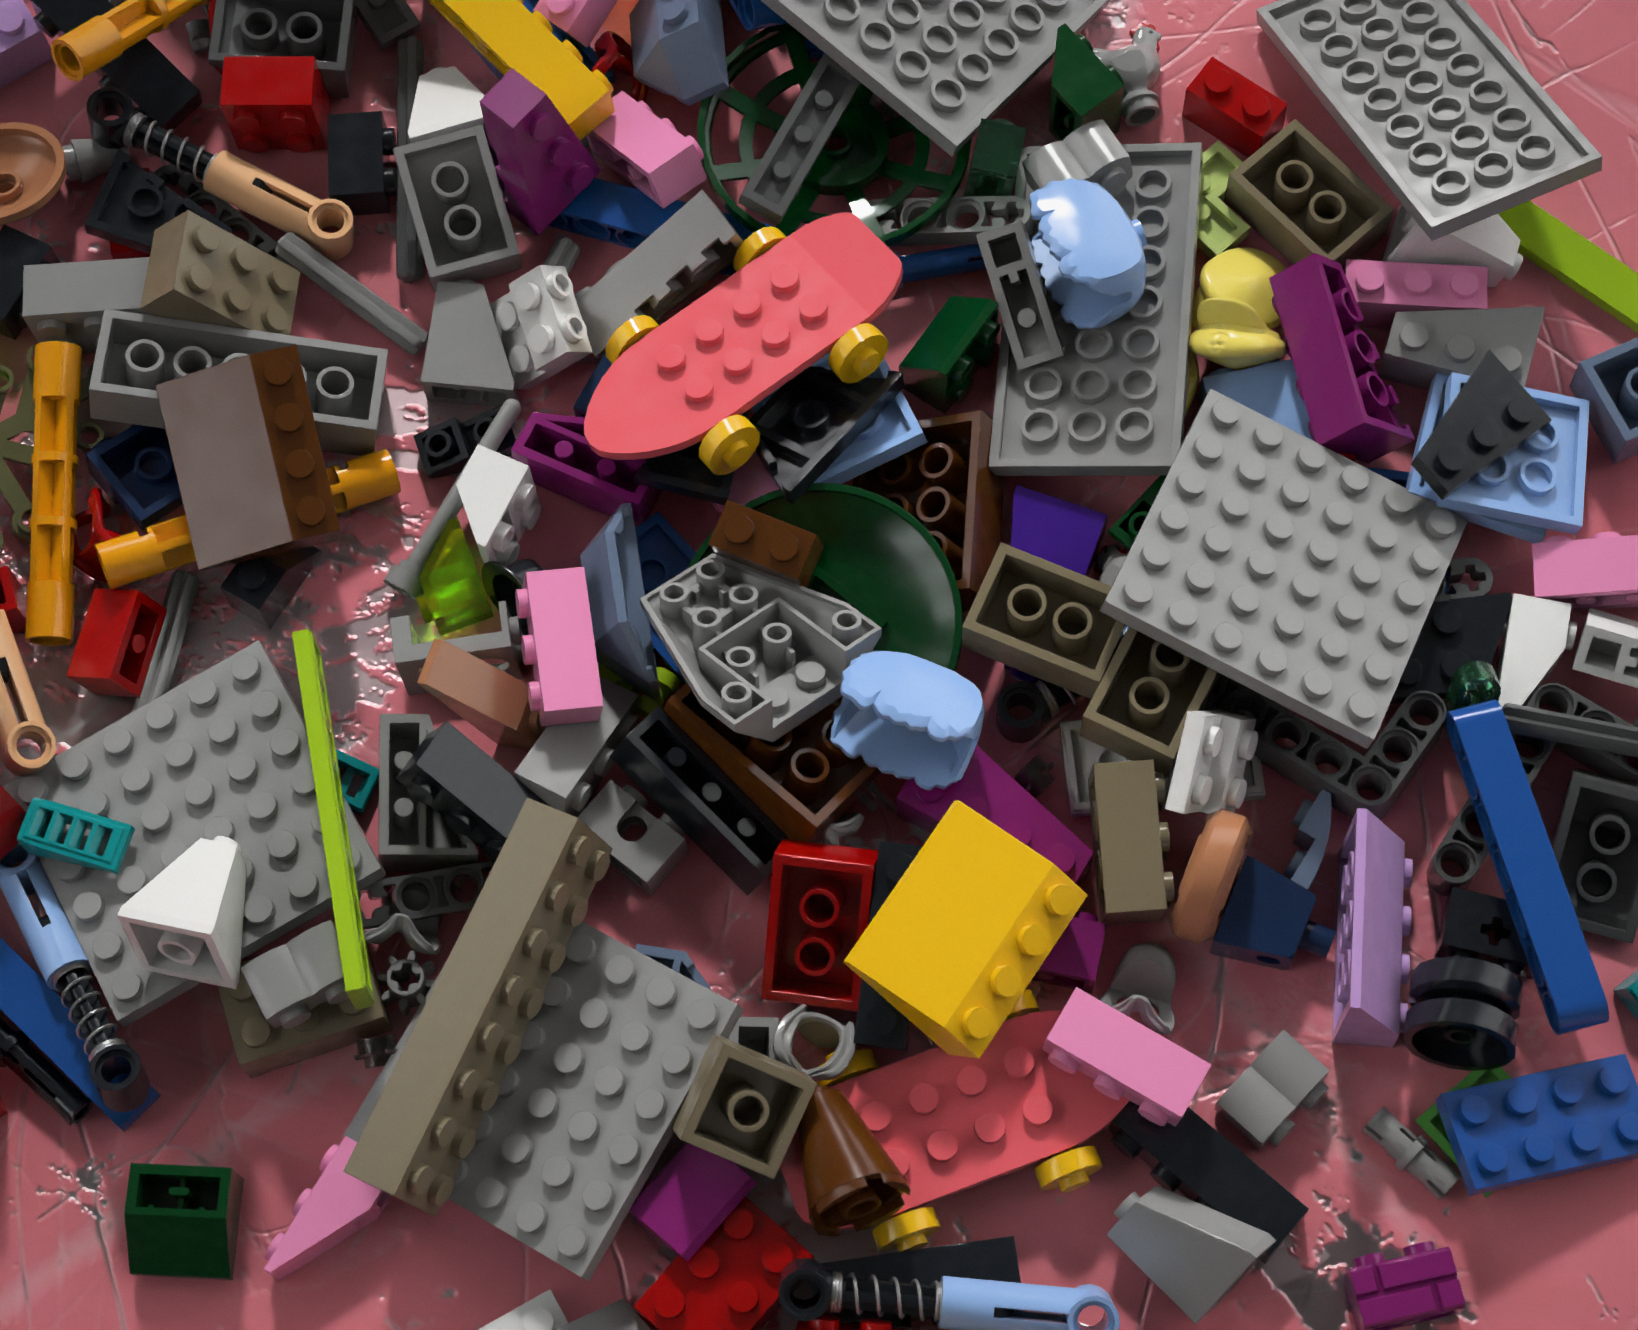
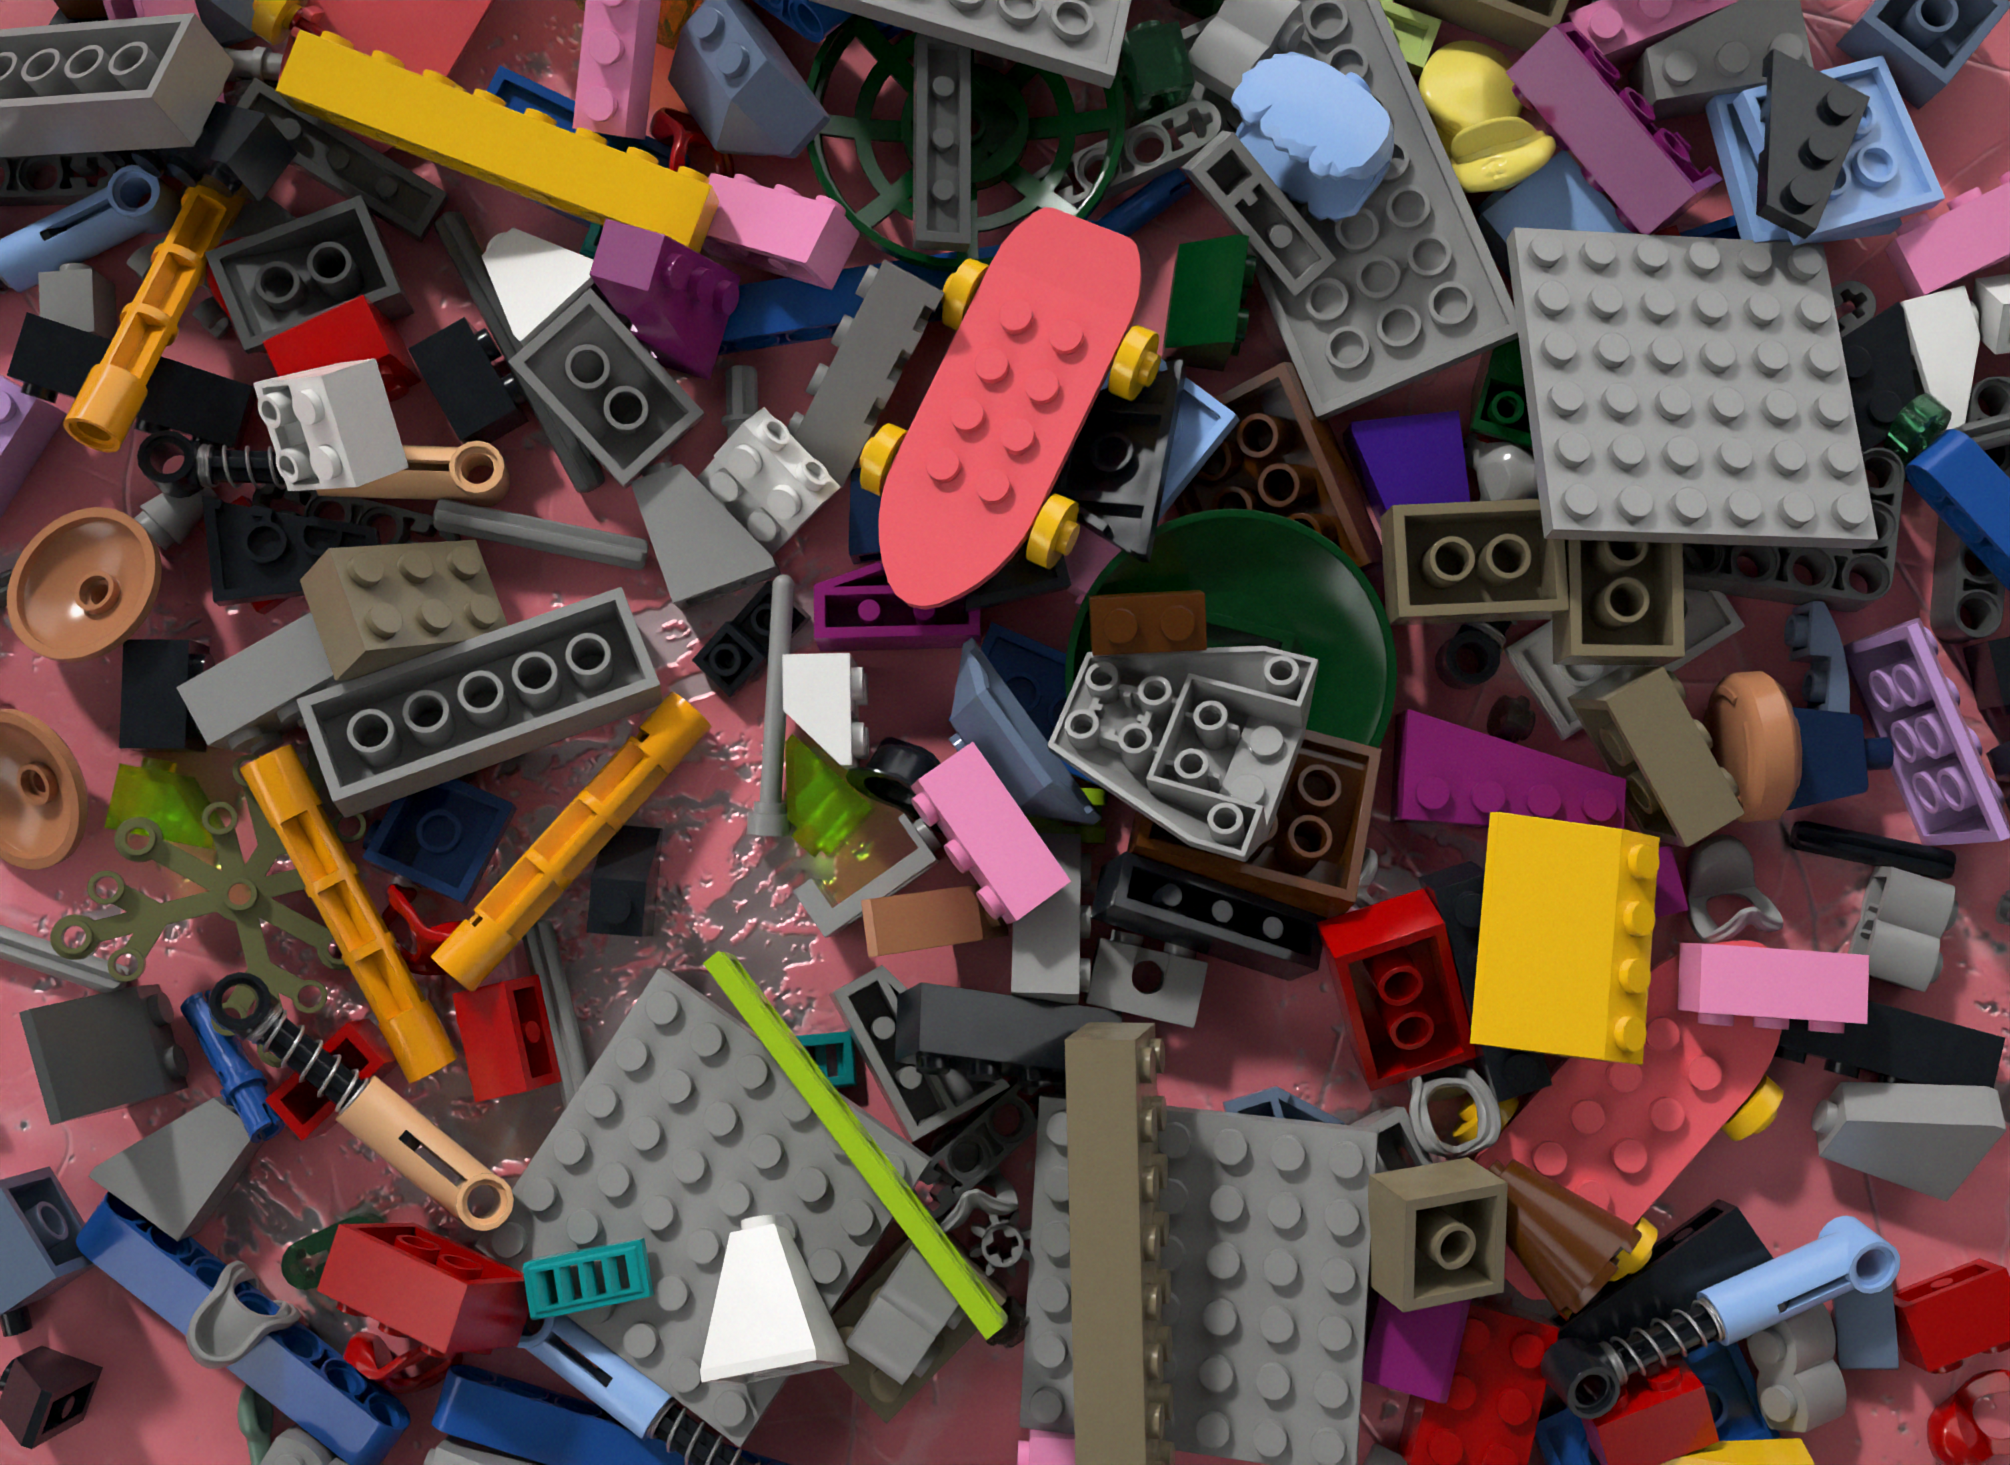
camera: 30 degrees left, 15 degrees up
reddish brown slope [156,344,341,571] -> none
light blue animal [830,651,985,791] -> none
white plate [1165,709,1258,814] -> none
none -> white slope [253,359,409,491]
none -> black axle [1789,820,1956,879]

